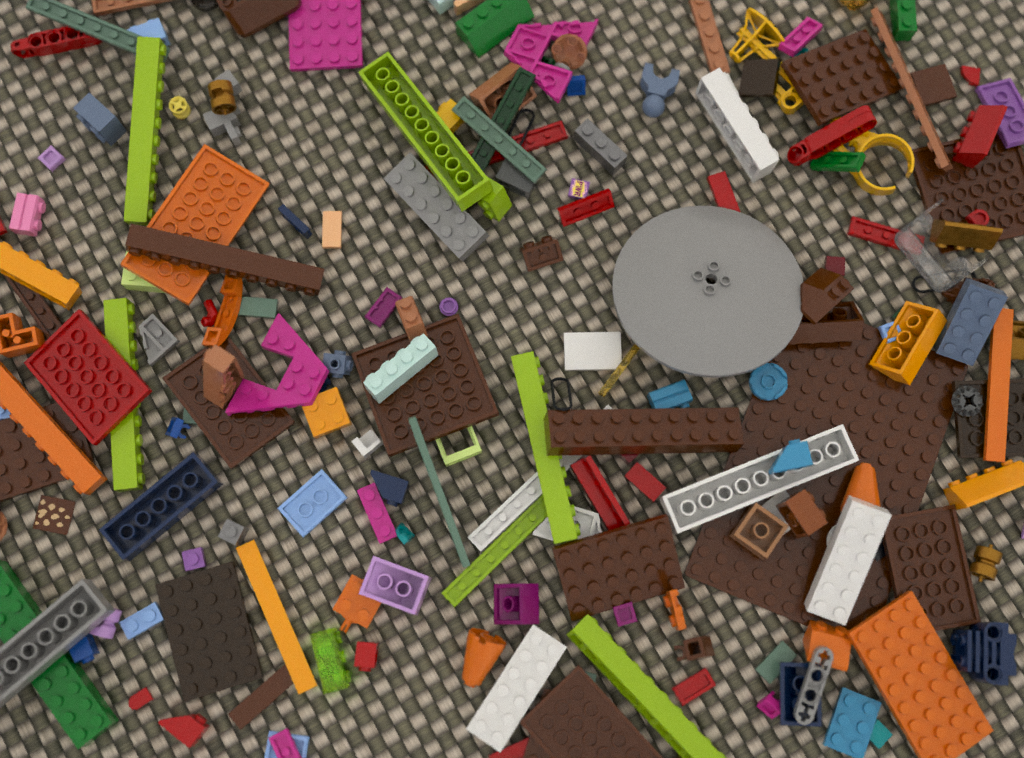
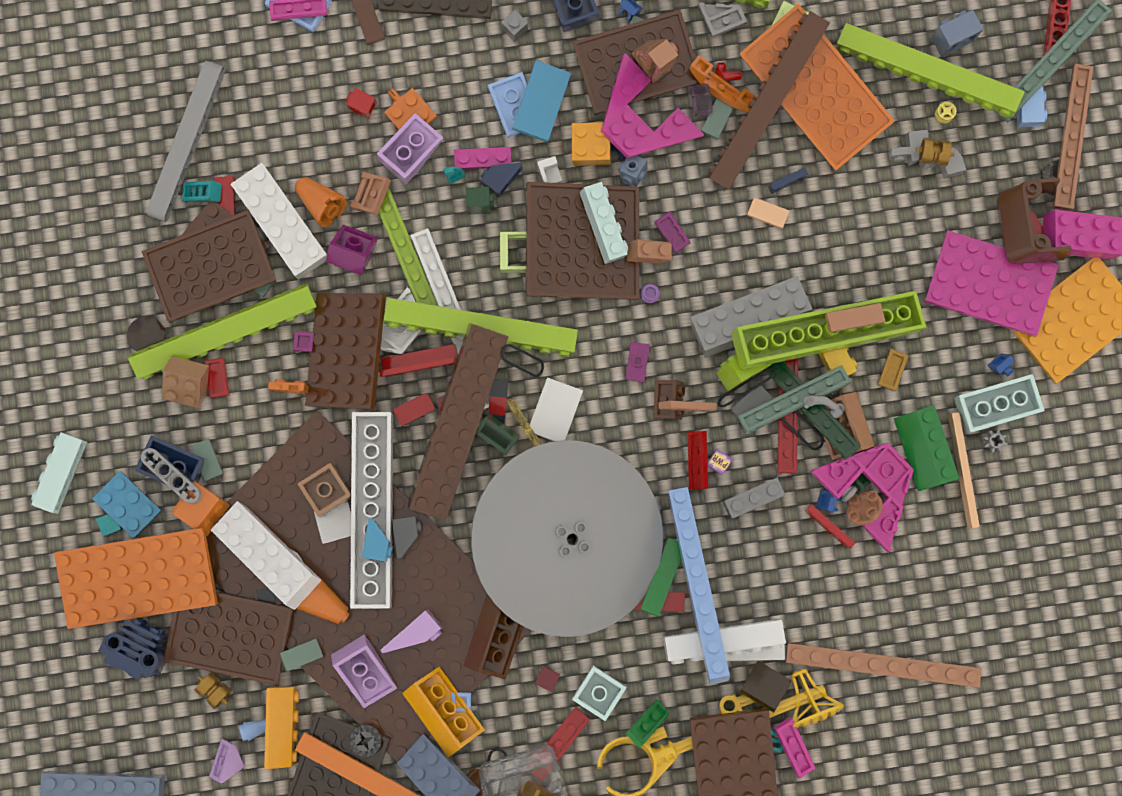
camera: 115 degrees right, 5 degrees up
light orange tile [236,540,317,695] -> none
clear neon green brick [310,628,352,694] -> none
sand green tile [408,415,470,568] -> none
sand blue piece [640,63,680,118] -> none
dark azure brick [647,380,693,409] -> none
reddish brown brick [674,636,715,661] -> none
dark azure tile [749,363,788,401] -> none
dark pink tile [756,691,780,719] -> none
dark orange brick [776,489,828,539] -> none
red piece [787,105,877,166] -> none
reddish brown wedge [800,268,854,325] -> none
none -> medium nougat brick [162,356,209,409]
none -> light blue cone [239,719,266,741]
none -> sand green tile [279,639,323,672]
none -> lavender slope [331,634,397,708]
none -> nougat plate [349,172,391,215]
none -> lavender slope [381,610,443,653]
none -> dark grey slope [392,517,422,559]
none -> dark green brick [466,187,495,215]
none -> dark green brick [476,414,520,454]
none -> sticker [489,379,508,424]
none -> dark azure tile [512,60,571,142]
none -> light aqua brick [572,665,627,721]
none -> magenta plate [625,342,650,383]
none -> green tile [640,538,681,617]
none -> nougat tile [659,401,717,412]
none -> light blue brick [668,487,730,684]
none -> brick [690,84,713,116]
none -> black piece [717,368,775,408]
none -> light grey piece [804,395,845,418]
none -> red tile [805,504,856,549]
none -> nougat tile [825,303,885,333]
none -> pearl gold tile [877,349,909,392]

